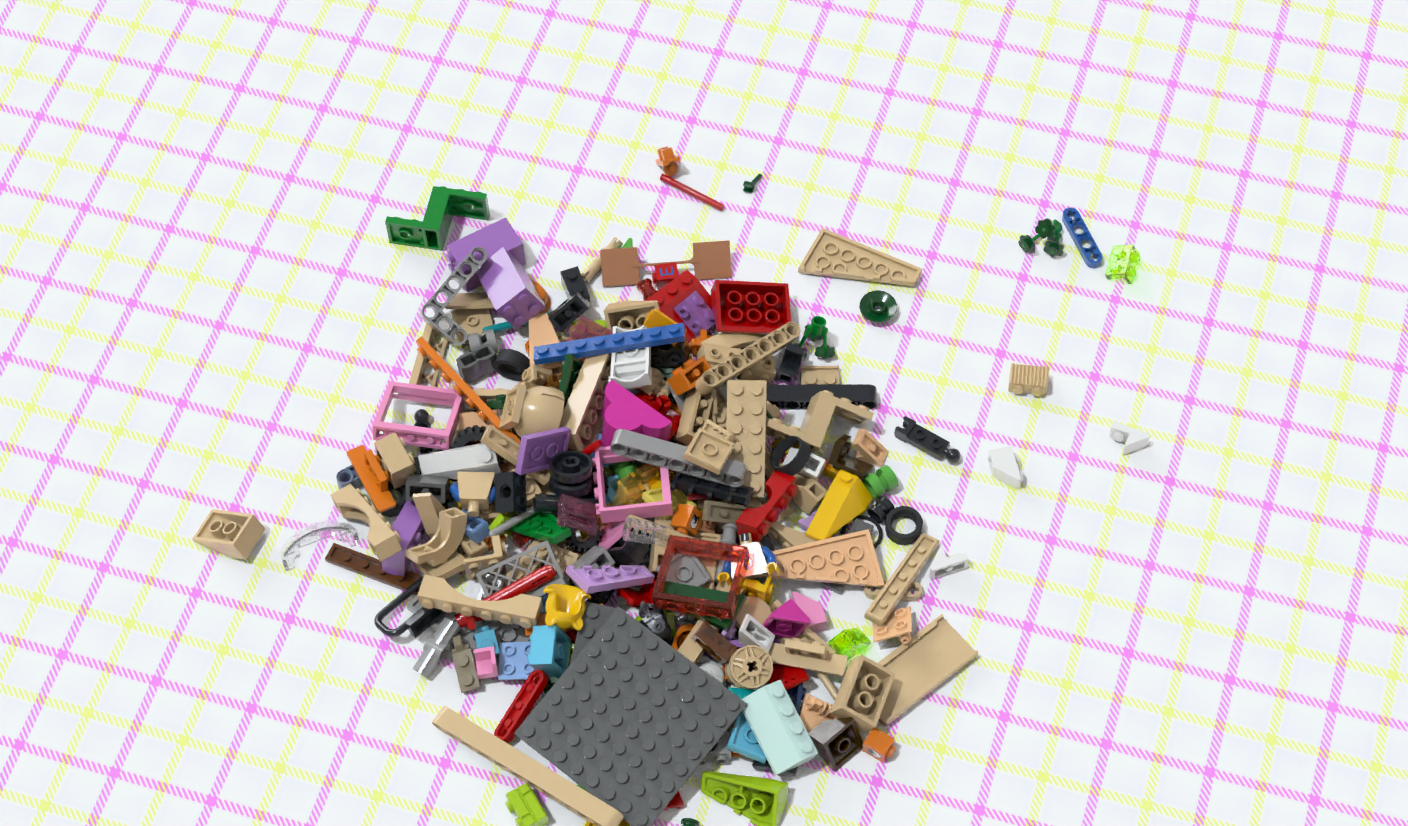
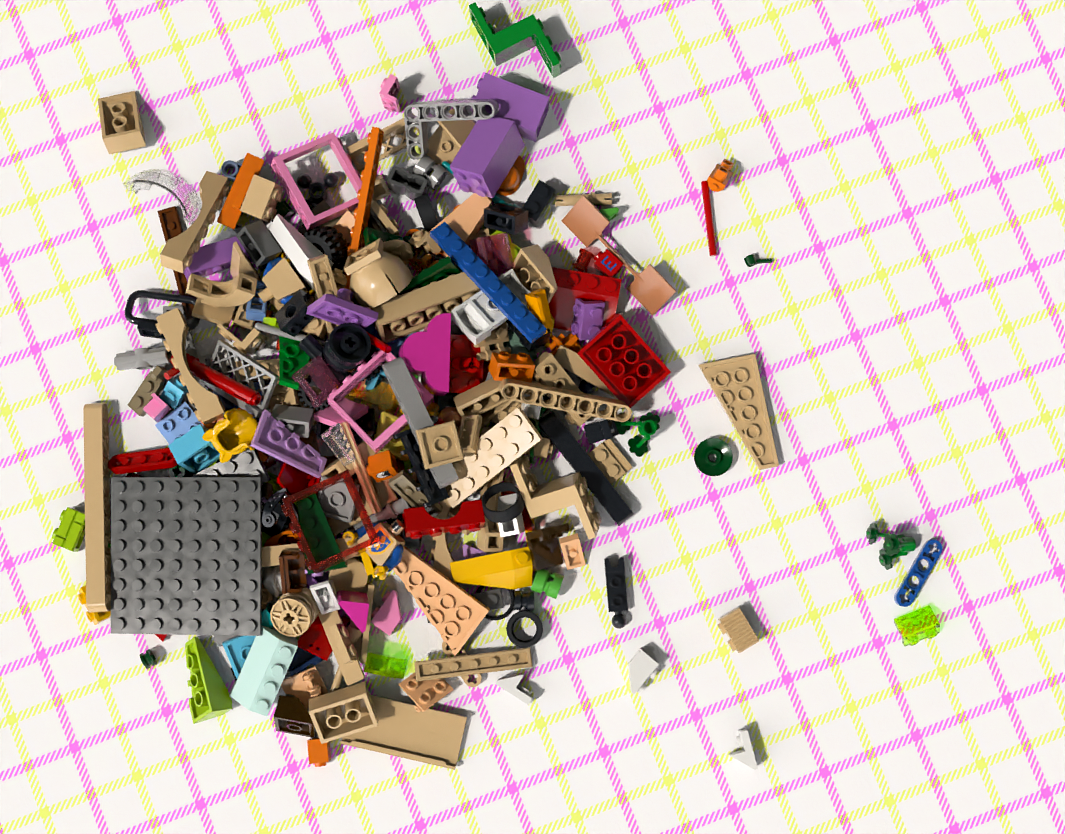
camera: 55 degrees right, 25 degrees up
none -> bright pink bracket [379,74,401,113]

